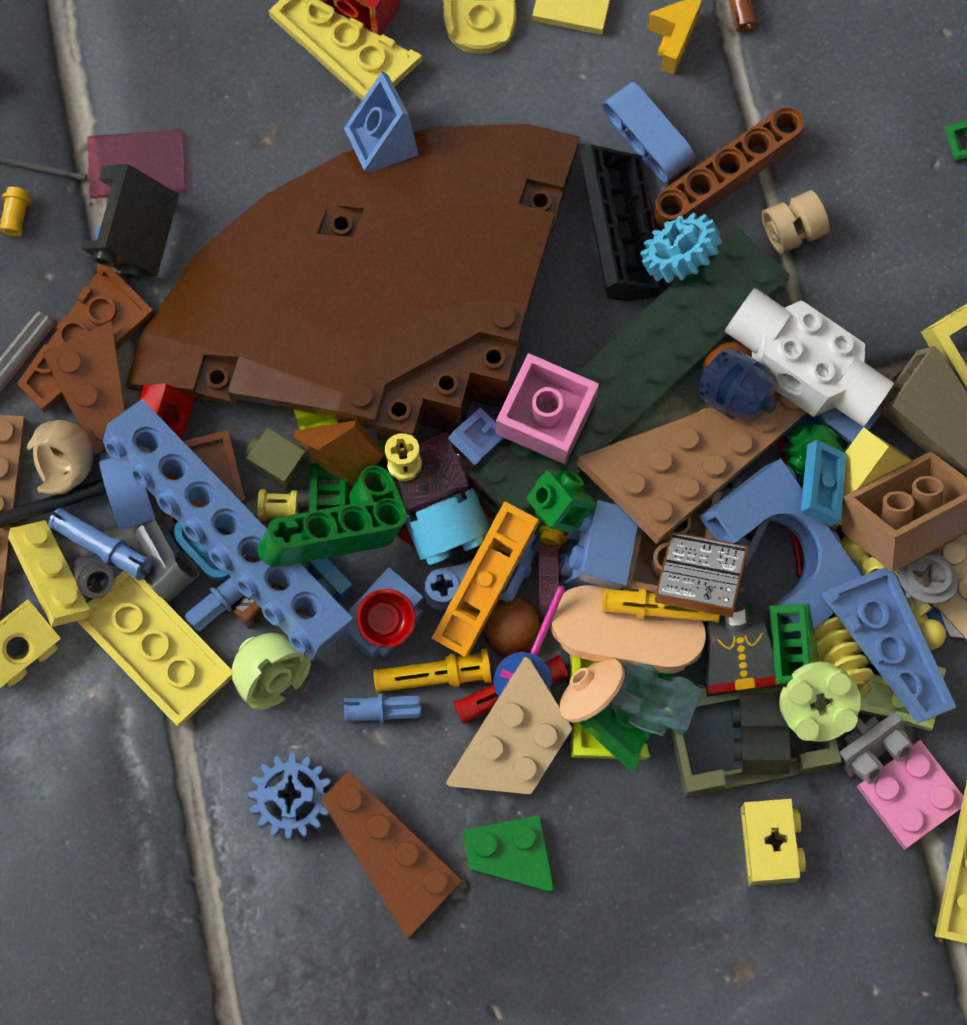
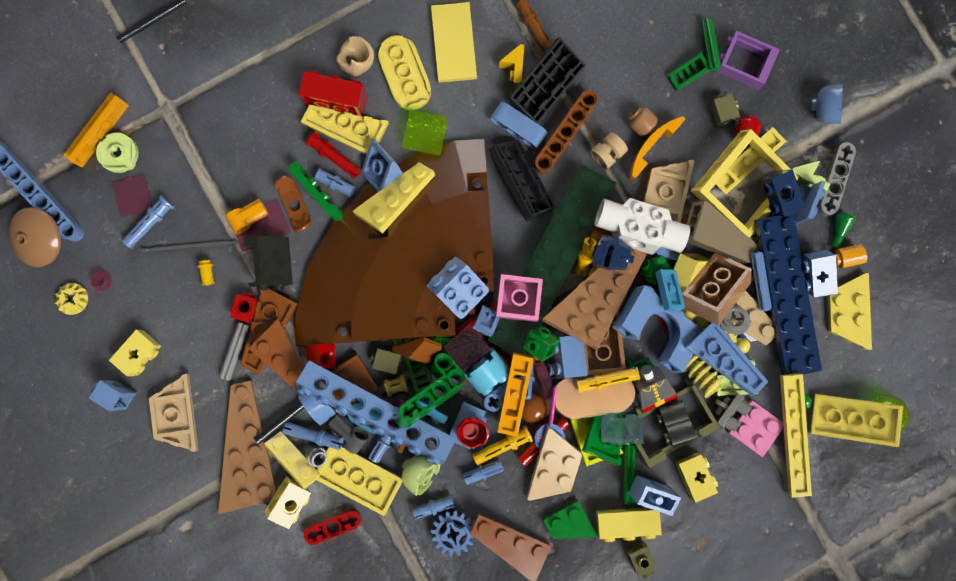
camera: 20 degrees left, 10 degrees up
tan piece [27,420,94,495] -> none
light yellow bush [385,433,422,481] -> none
light nougat dish [559,659,625,723] -> none
medium azure gear [641,213,722,283] -> none
light grey tile [655,532,748,618] -> none
green slope [769,603,820,684] -> none
yellowish green plate [780,662,861,742] -> none
none -> light orange piece [225,199,268,234]
none -> red brick [230,292,259,323]
none -> dark orange piece [275,176,311,233]
none -> green plate [289,162,343,221]
none -> red beam [304,510,362,545]
none -> red pin [306,131,362,179]
none -> medium blue pin [315,168,356,197]
none -> light yellow wing [353,162,435,233]
none -> clear neon green hinge [402,110,448,156]
none -> medium blue pin [412,495,454,520]
none -> medium blue bracket [426,256,489,319]
none -> black piece [508,37,586,124]
none -> yellow pin [575,237,597,276]
none -> light yellow brick [595,507,662,542]
none -> green axle [623,444,636,505]
none -> olive brick [626,543,658,578]
none -> medium nougat head [628,107,658,136]
none -> light orange slope [629,116,685,182]
none -> medium blue brick [629,475,681,516]
none -> tan wing [643,160,695,223]

